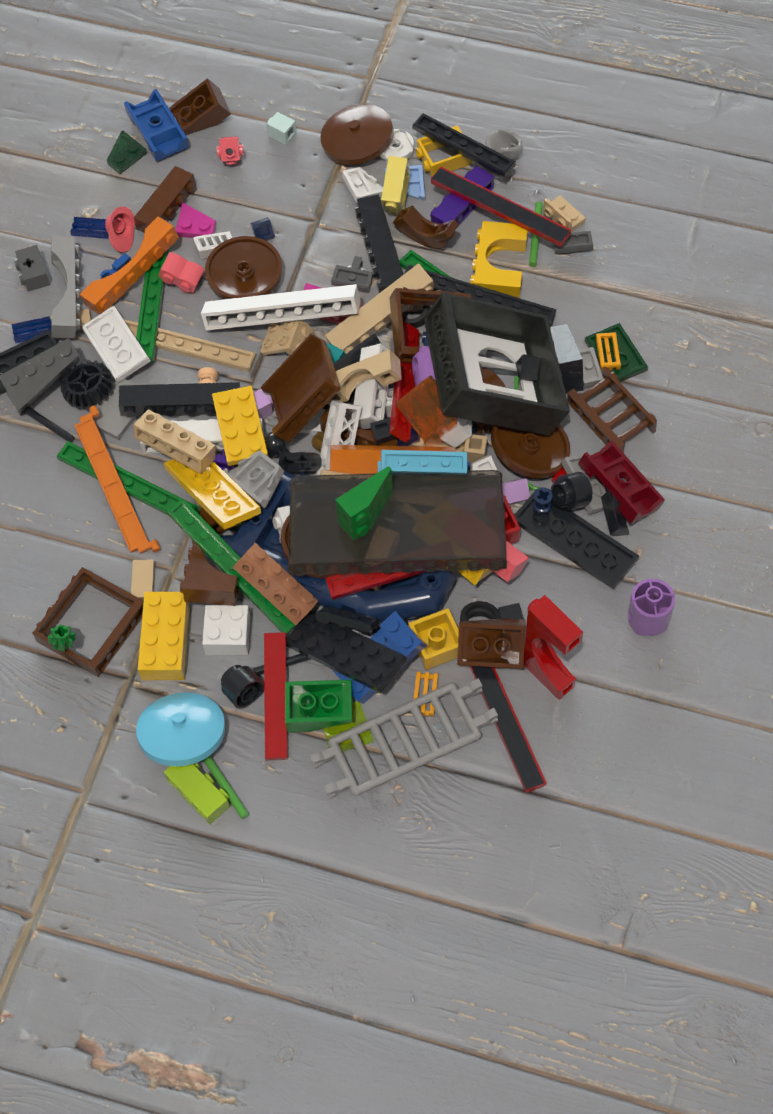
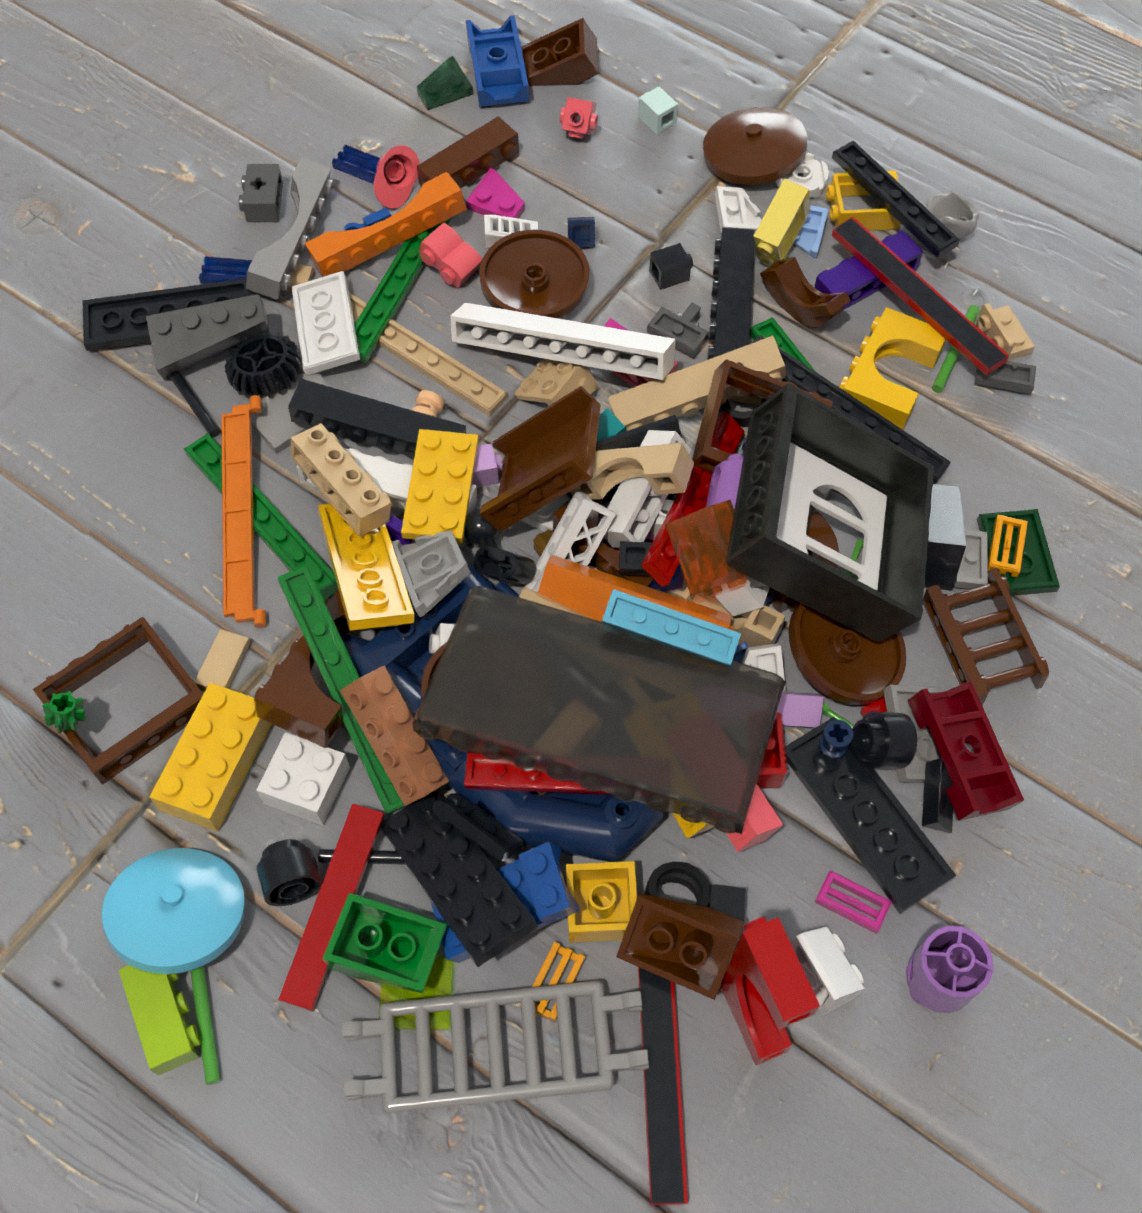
camera: 15 degrees right, 0 degrees up
green slope [335,466,393,540] -> none
black slope [515,354,539,382] -> none
none -> black brick [649,243,693,290]
none -> white slope [792,926,865,1016]
none -> dark pink tile [815,870,892,934]

